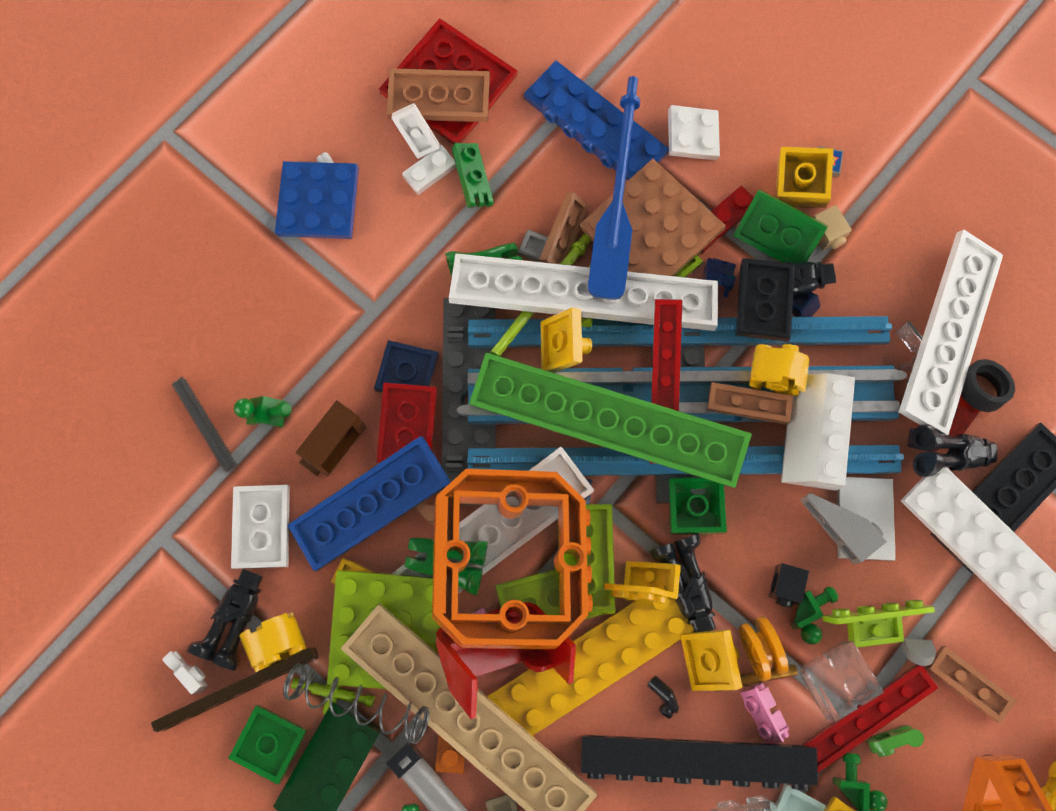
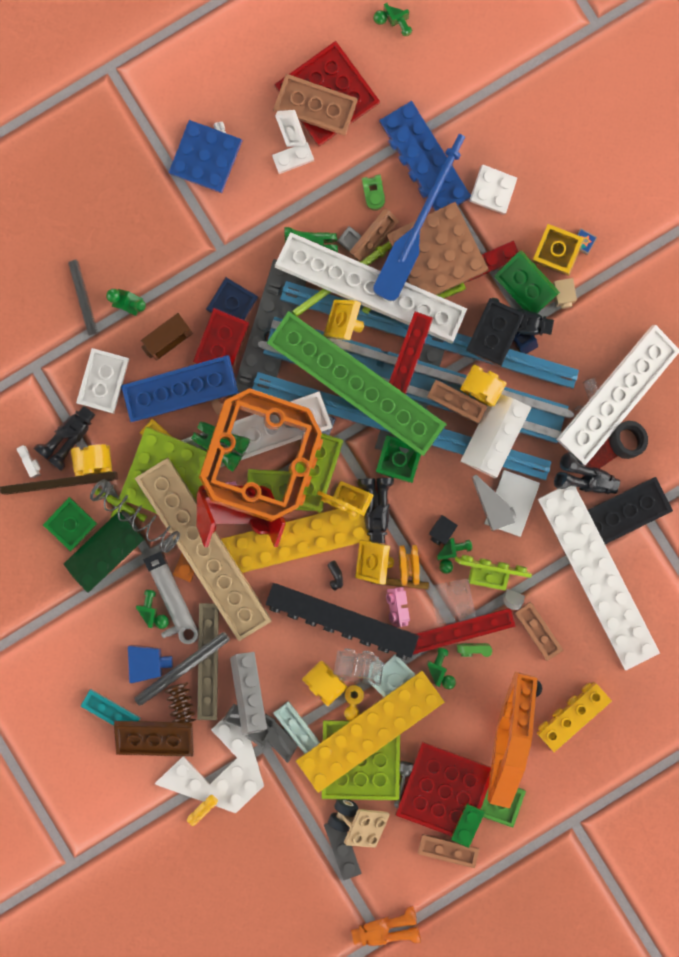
camera: 20 degrees right, 10 degrees up
green hinge [451,143,493,208] -> none
clear blue piece [702,258,736,298] -> none
none -> bright green plate [362,174,385,211]

